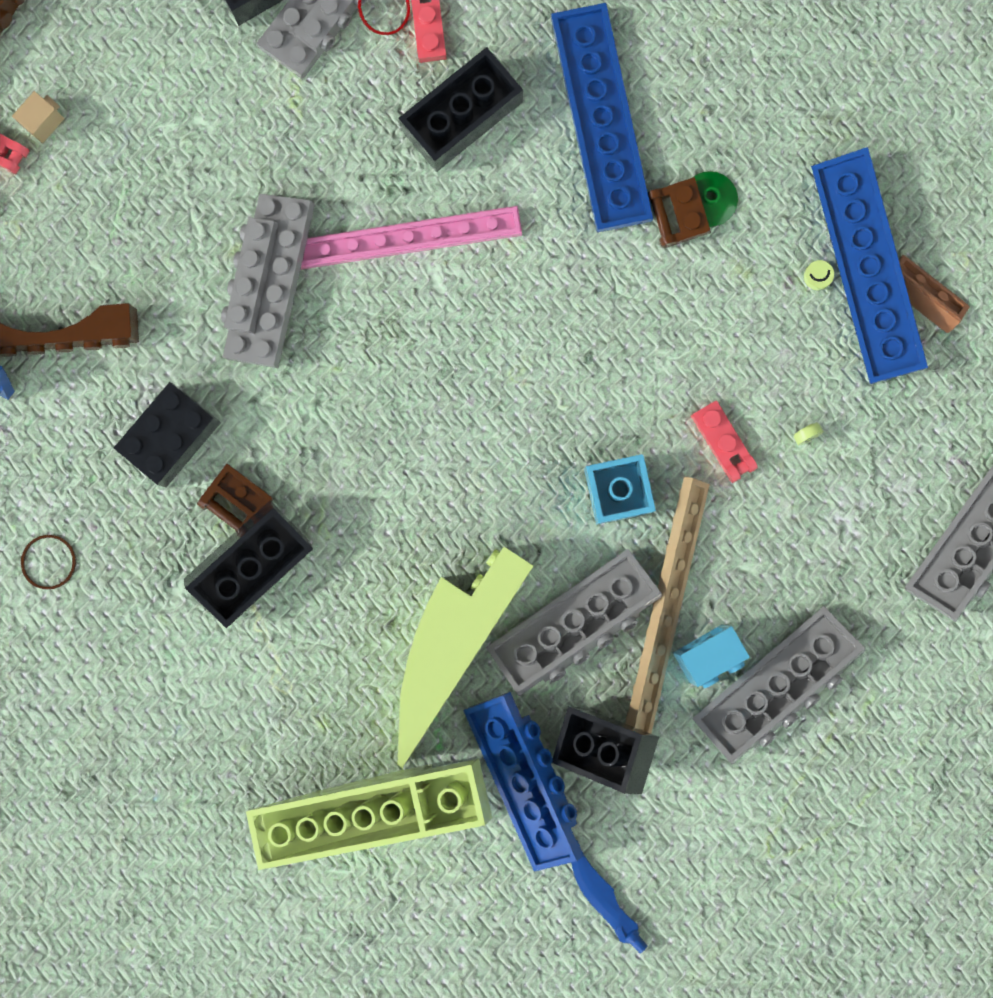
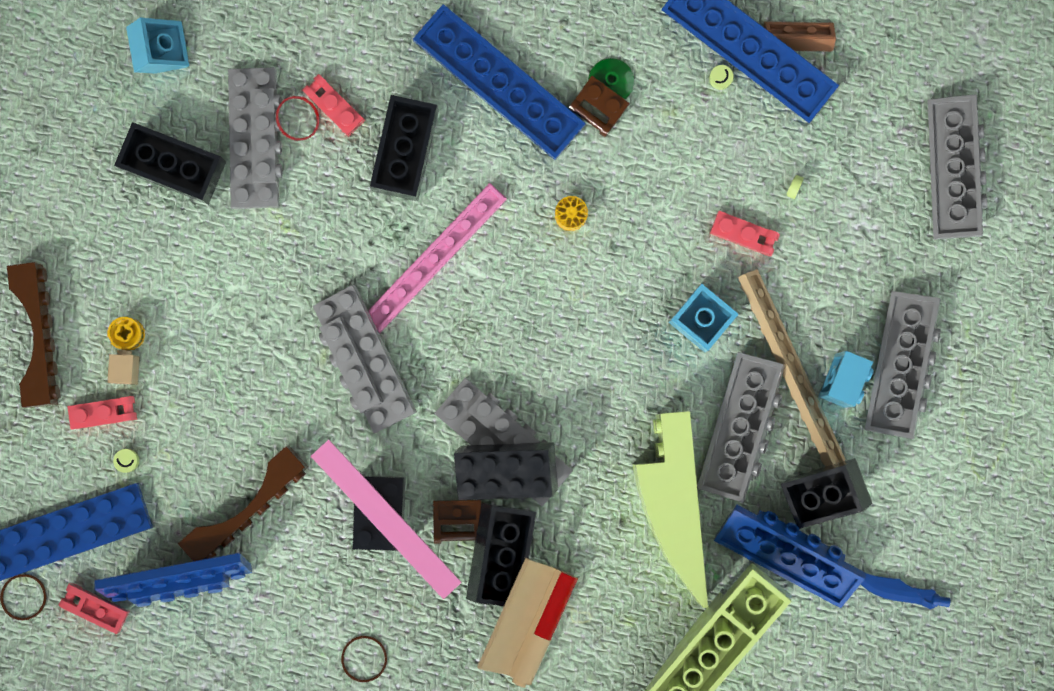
camera: 45 degrees left, 0 degrees up
none -> yellow wheel [107,317,145,351]
none -> bright pink tile [311,440,462,600]
none -> light grey plate [434,378,573,507]
none -> black brick [454,442,558,500]
none -> tan door [477,558,578,688]
none -> yellow wheel [555,196,588,231]

